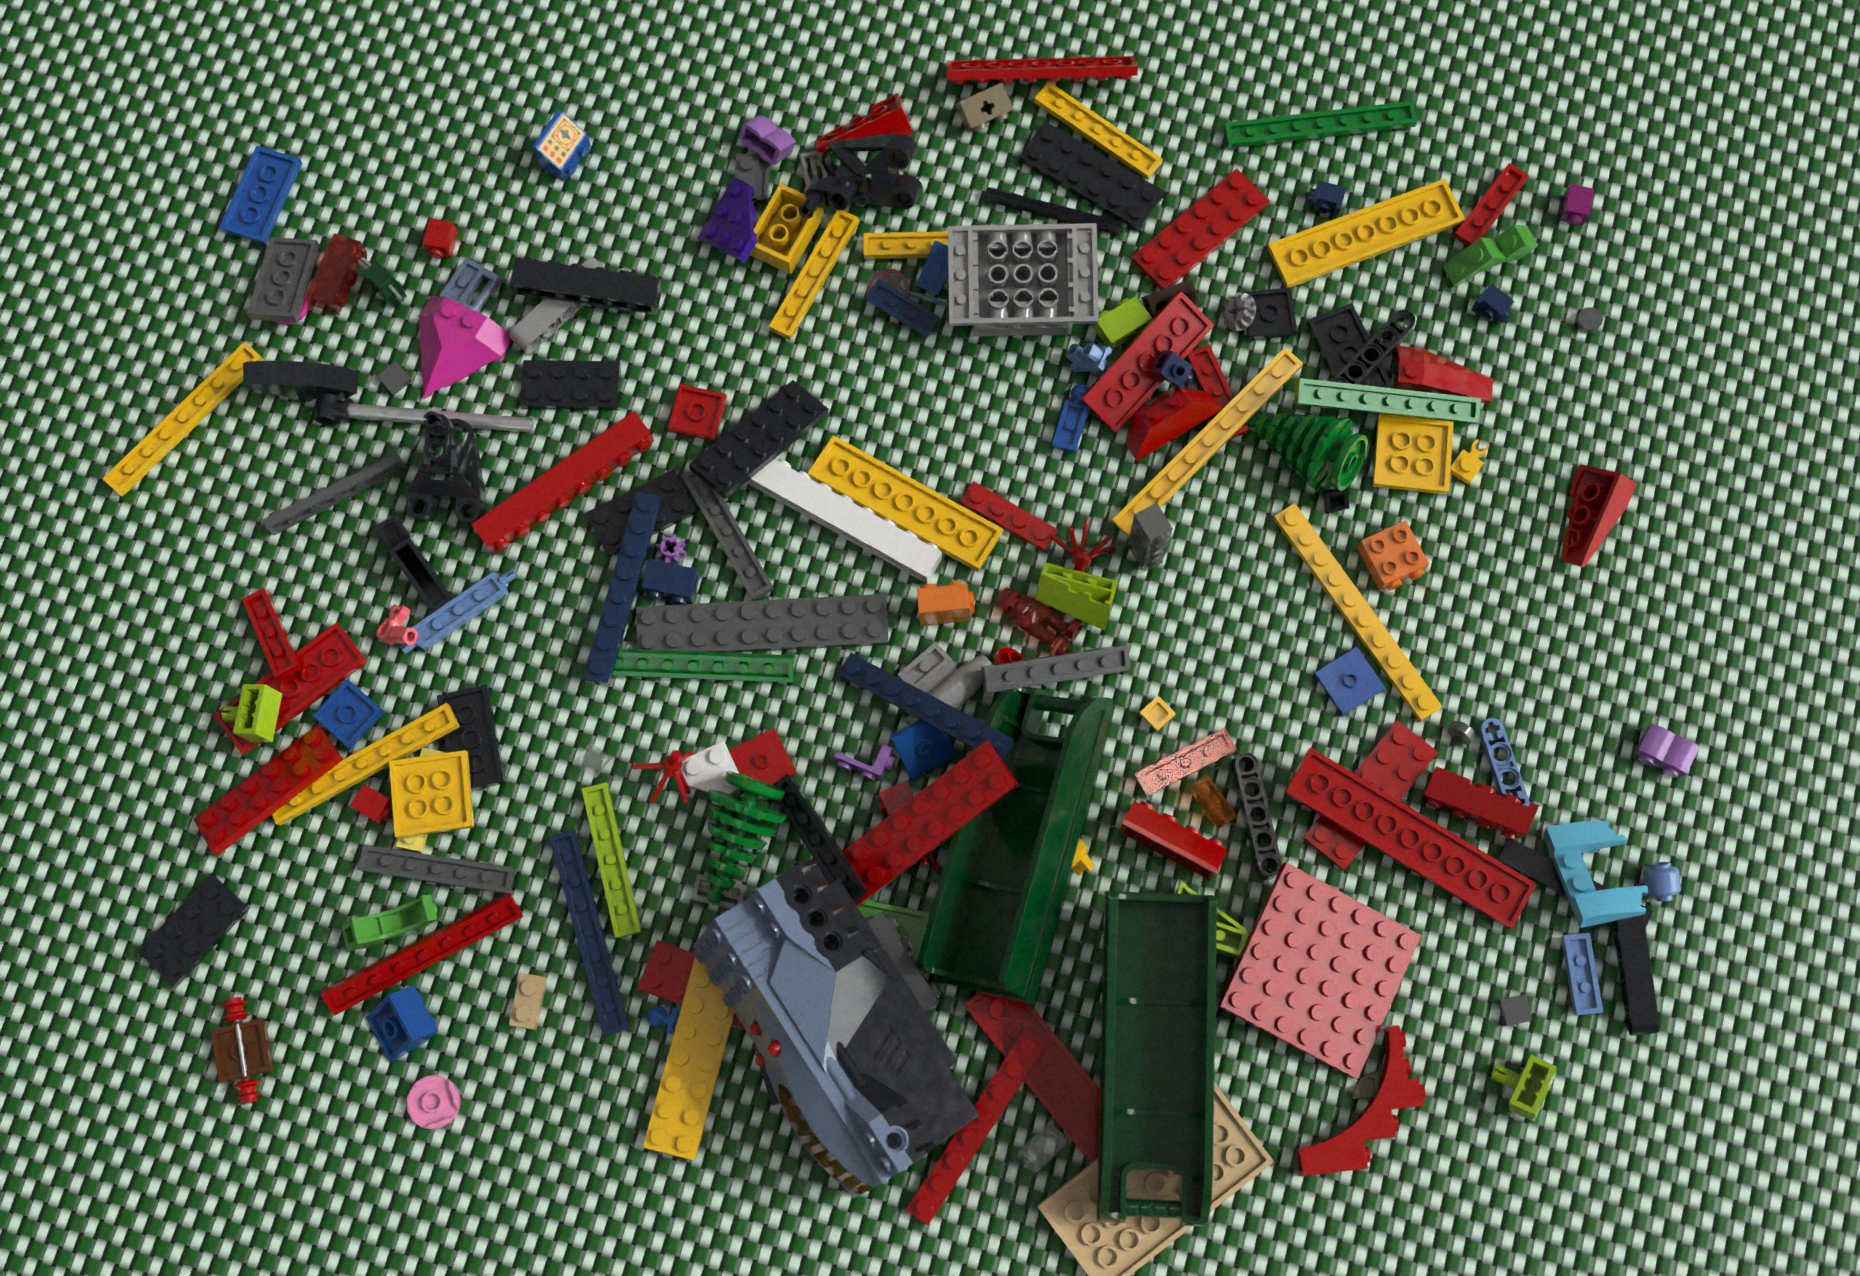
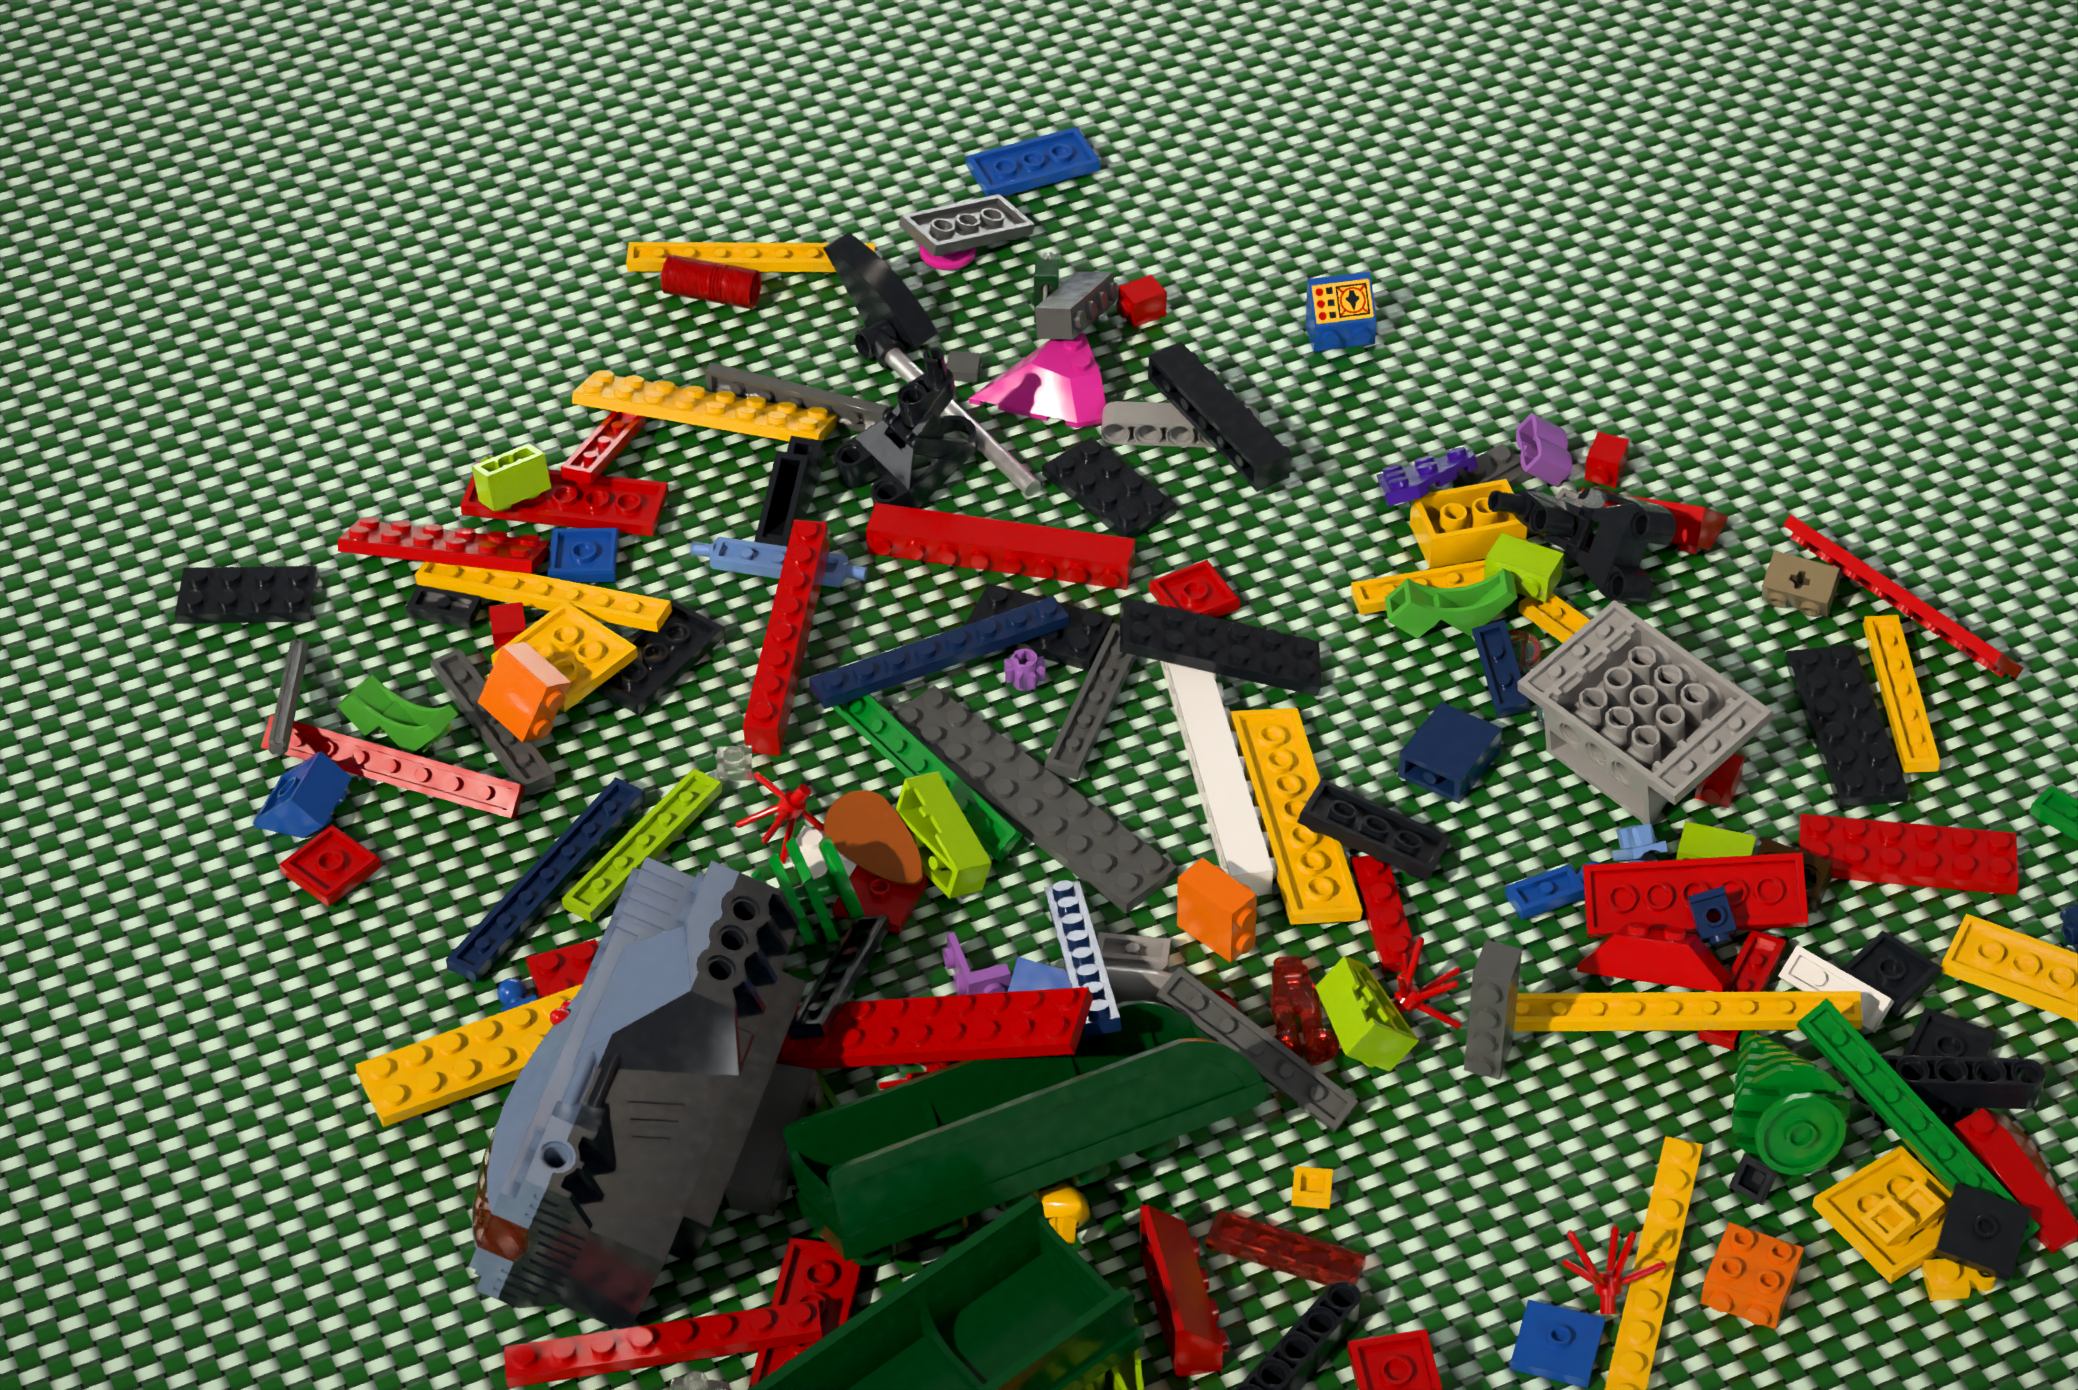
camera: 45 degrees right, 30 degrees down
reddish brown plate [211,997,274,1105] -> none
clear red brick [306,233,367,314] -> none
coral bar [376,604,419,645] -> none
bright pink tile [406,1075,461,1129] -> none
sand blue plate [439,257,503,314] -> none
tan plate [509,973,547,1030] -> none
dark blue brick [642,559,701,605] -> none
black axle [985,187,1124,235] -> none
clear orange plate [1188,775,1238,829] -> none
light grey gear [1221,292,1256,331] -> none
none -> dark grey axle [268,639,308,755]
none -> red plate [279,825,382,907]
none -> black plate [406,585,482,629]
none -> orange brick [478,642,571,743]
none -> yellow plate [572,370,837,441]
none -> red piece [661,254,761,309]
none -> red brick [743,519,830,756]
none -> dark orange shield [824,790,923,886]
none -> lime wedge [895,771,992,899]
none -> dark grey brick [1035,271,1118,340]
none -> black plate [1297,779,1451,881]
none -> bright green arch [1385,568,1518,639]
none -> dark blue brick [1398,702,1502,804]
none -> lime brick [1484,533,1564,603]
none -> red plant [1562,1226,1666,1315]
none -> red brick [1584,432,1629,488]
none -> white plate [1778,945,1894,1033]
none -> yellow slope [1859,1179,1945,1247]
none -> black plate [1933,1183,2031,1282]

